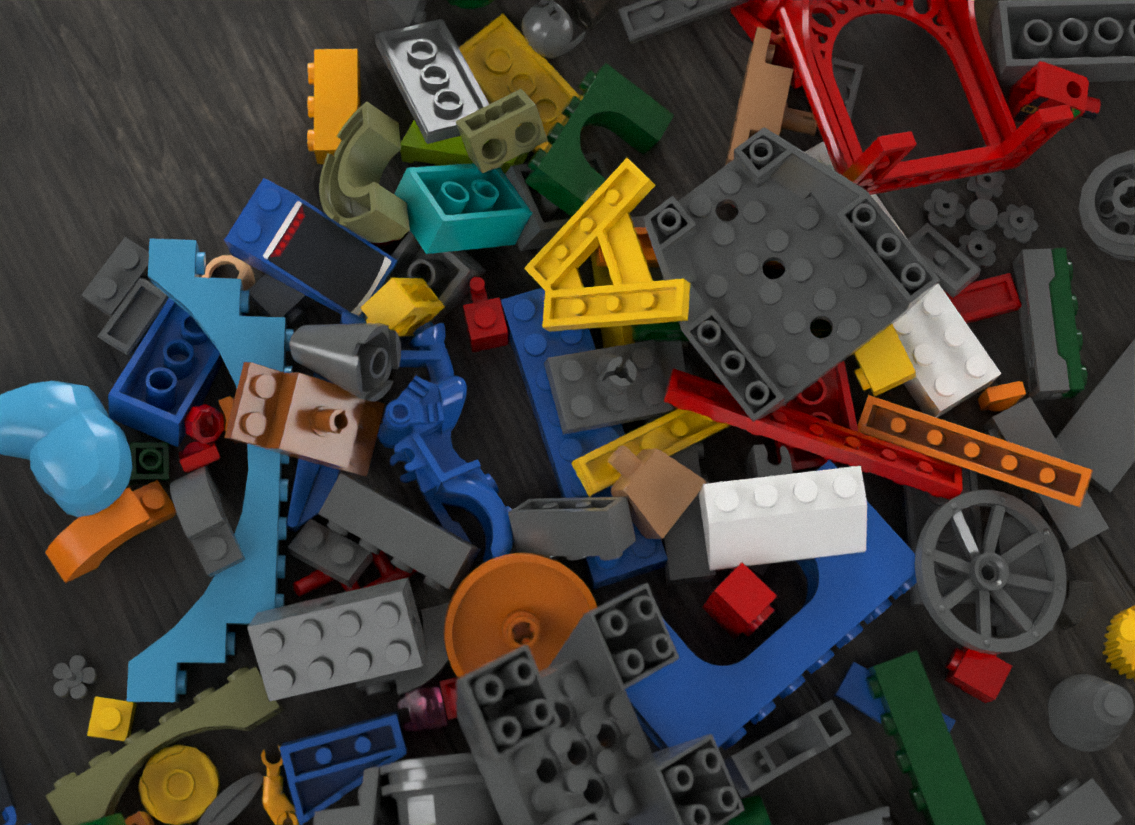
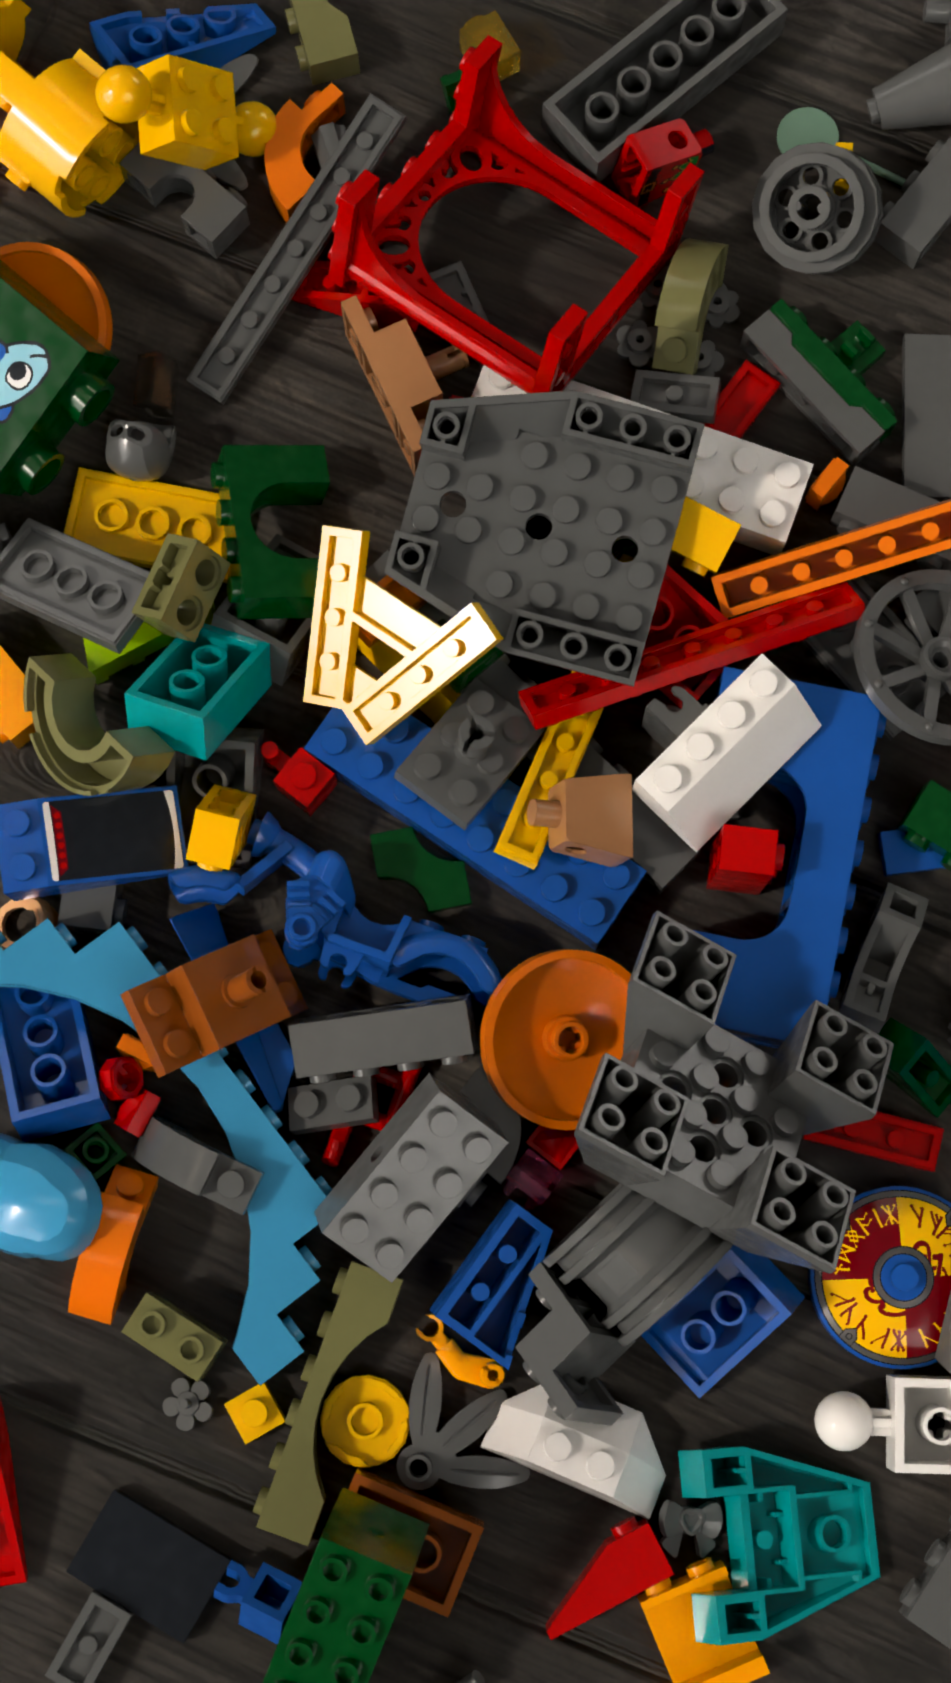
camera: 30 degrees left, 5 degrees up
dark grey cone [289,323,401,401] -> none
dark grey brick [508,497,636,560] -> none
none -> olive brick [121,1291,228,1382]
none -> dark green tile [370,827,472,913]
none -> olive arch [652,238,729,375]
none -> dark green tile [831,320,886,375]

